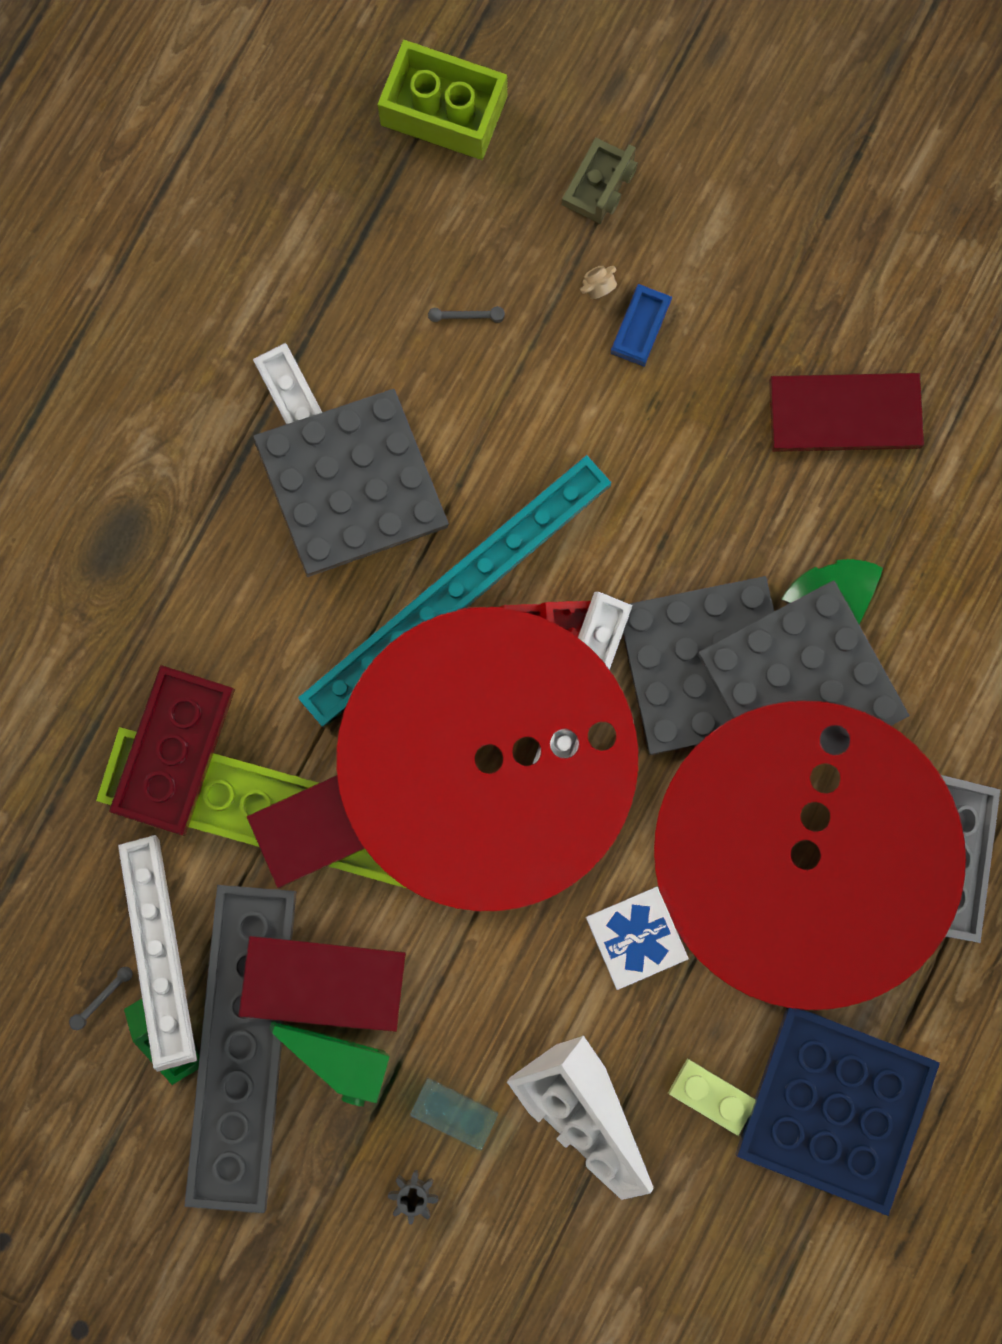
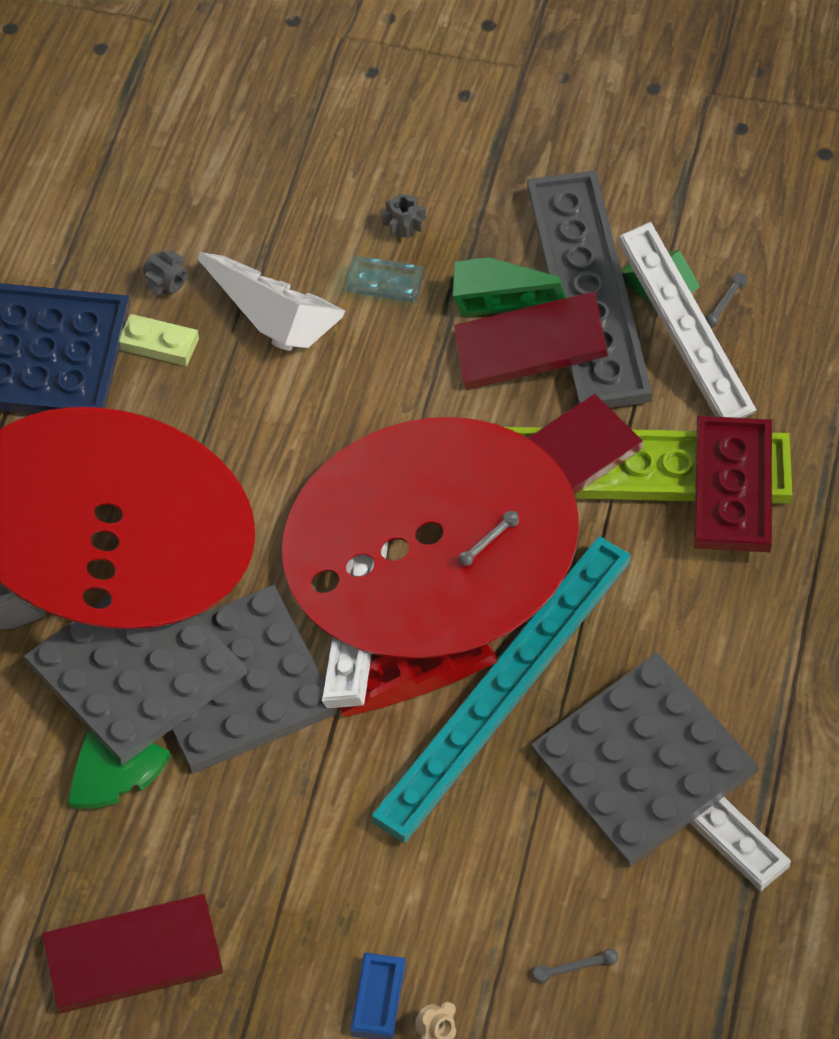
camera: 165 degrees right, 25 degrees down
white tile [586,887,689,990] -> none
none -> dark grey gear [143,250,187,295]
none -> dark grey hinge [458,511,519,566]

